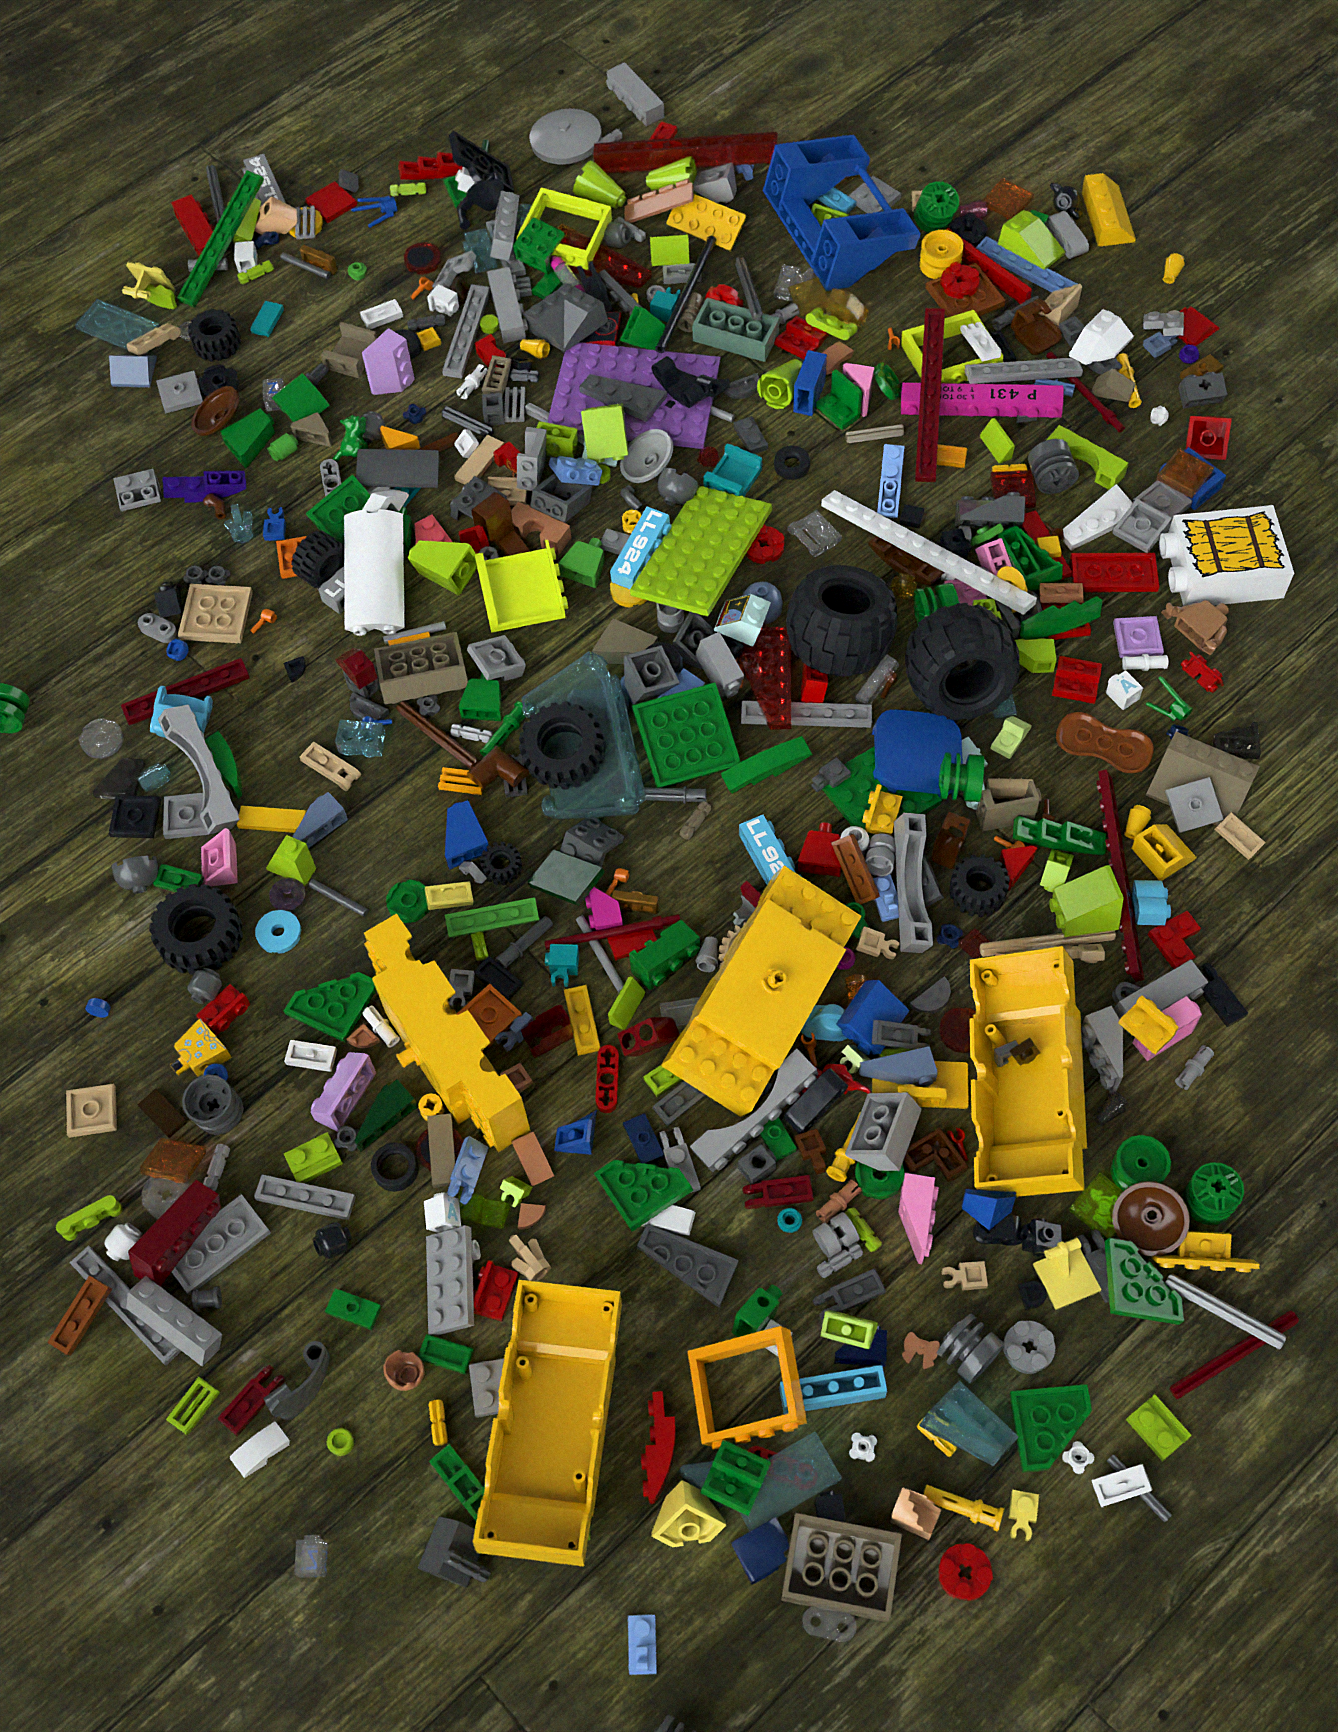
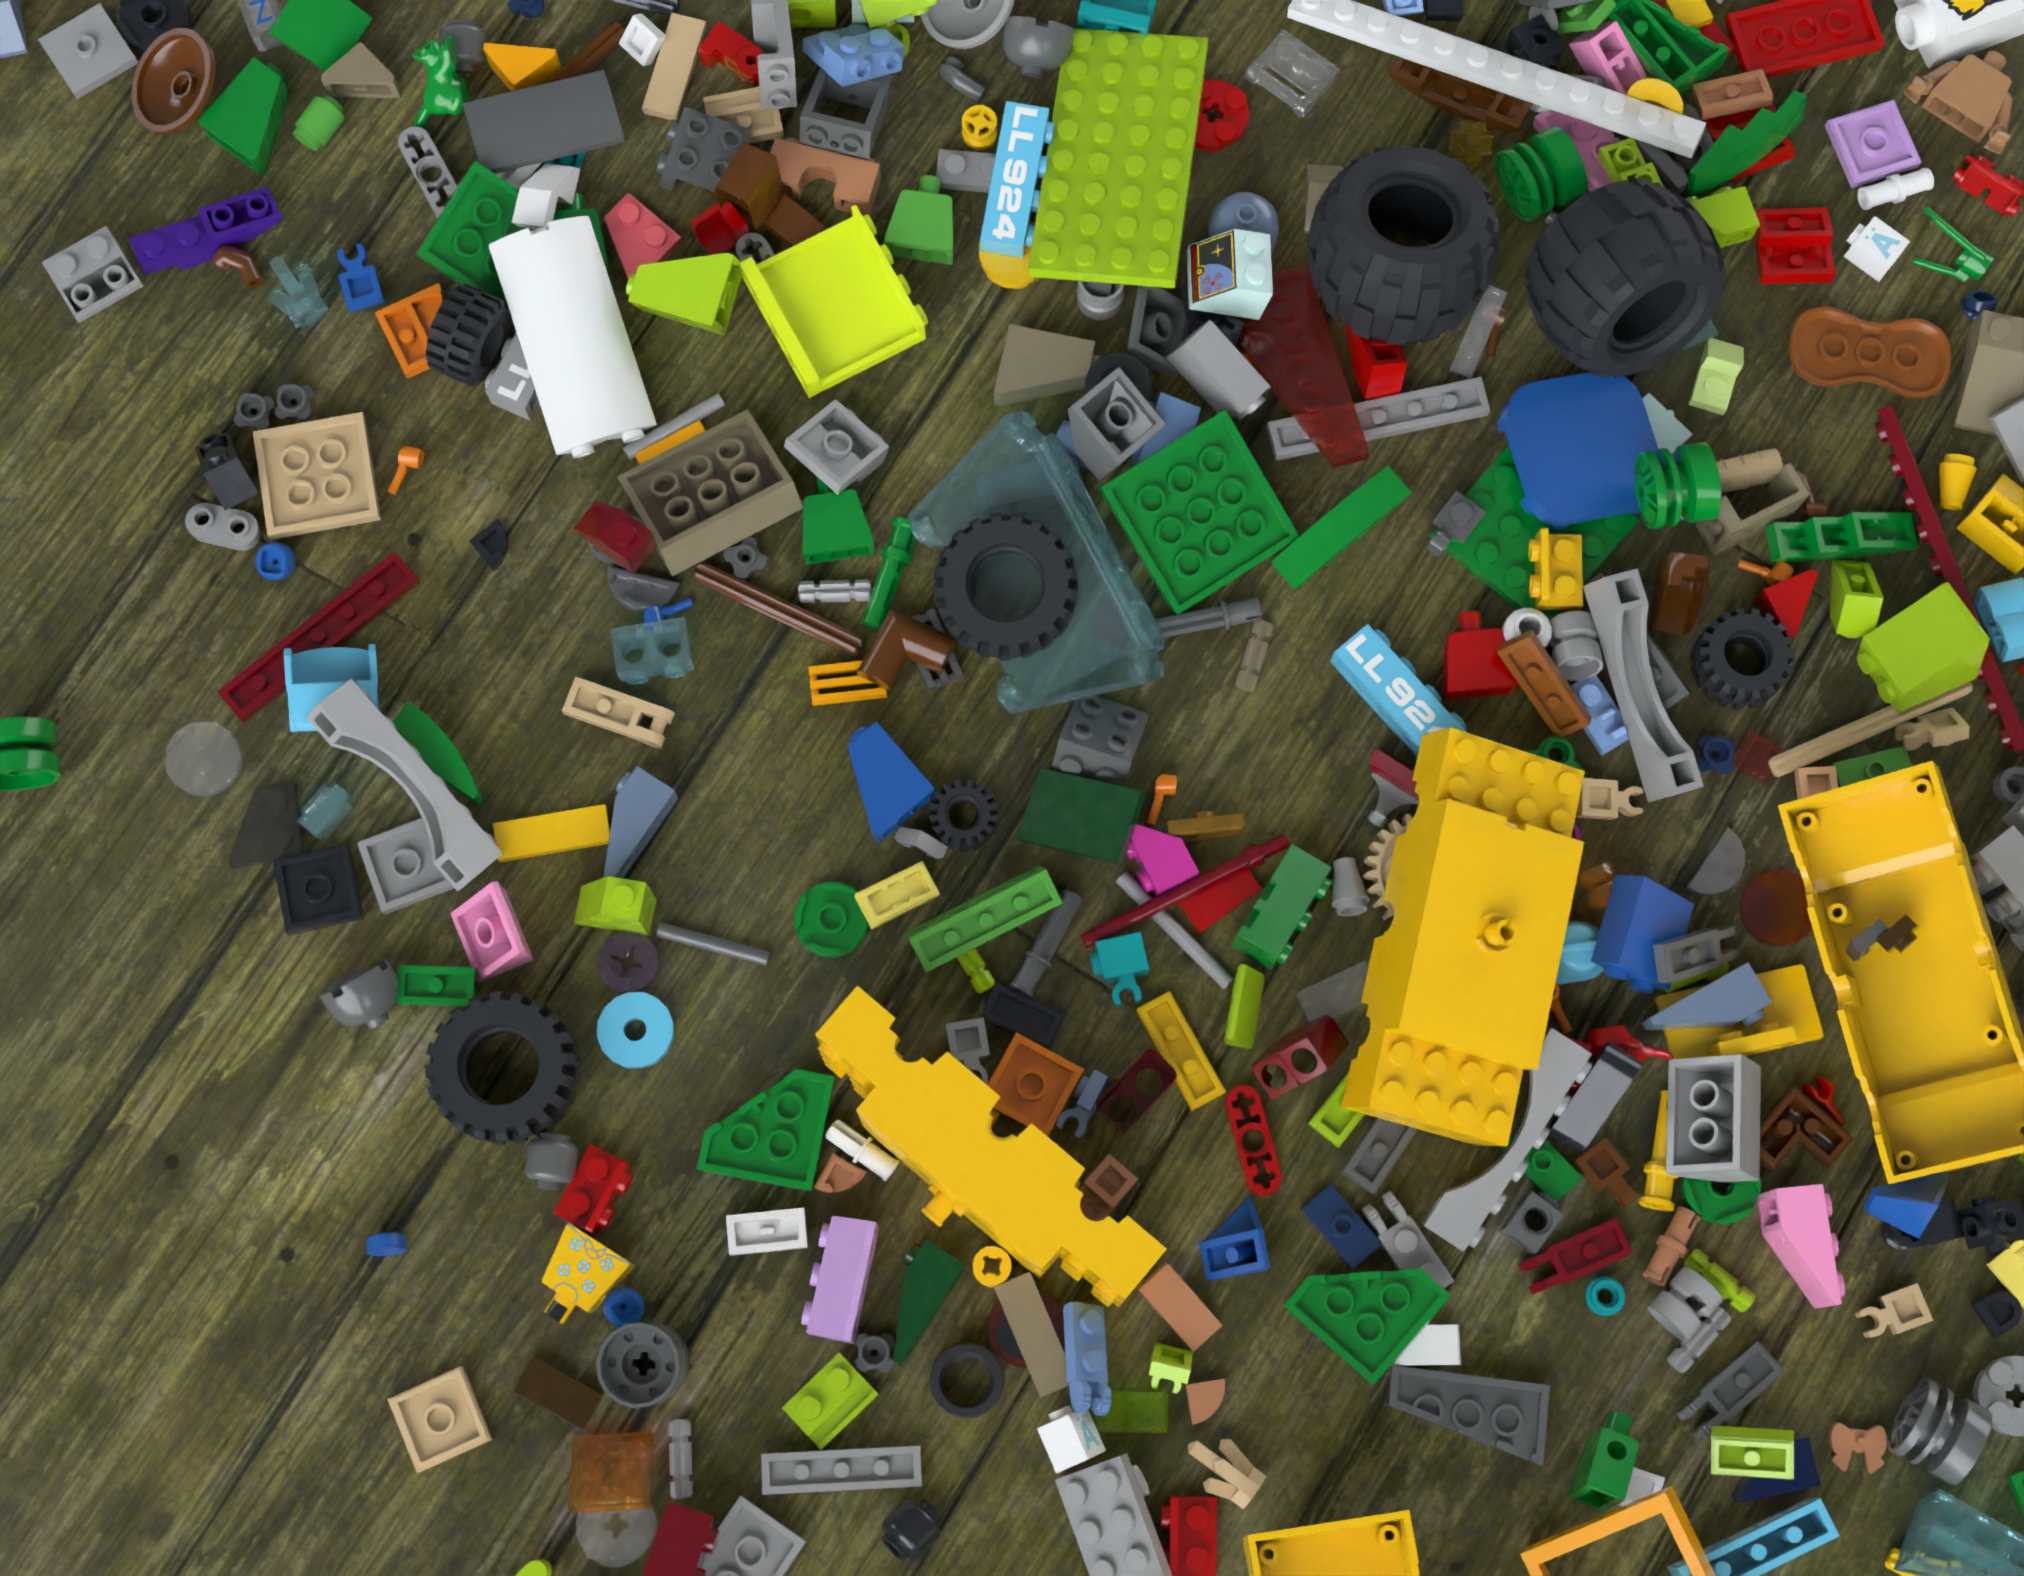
camera: 20 degrees left, 15 degrees up
yellowish green tile [839,1045,871,1074] -> none

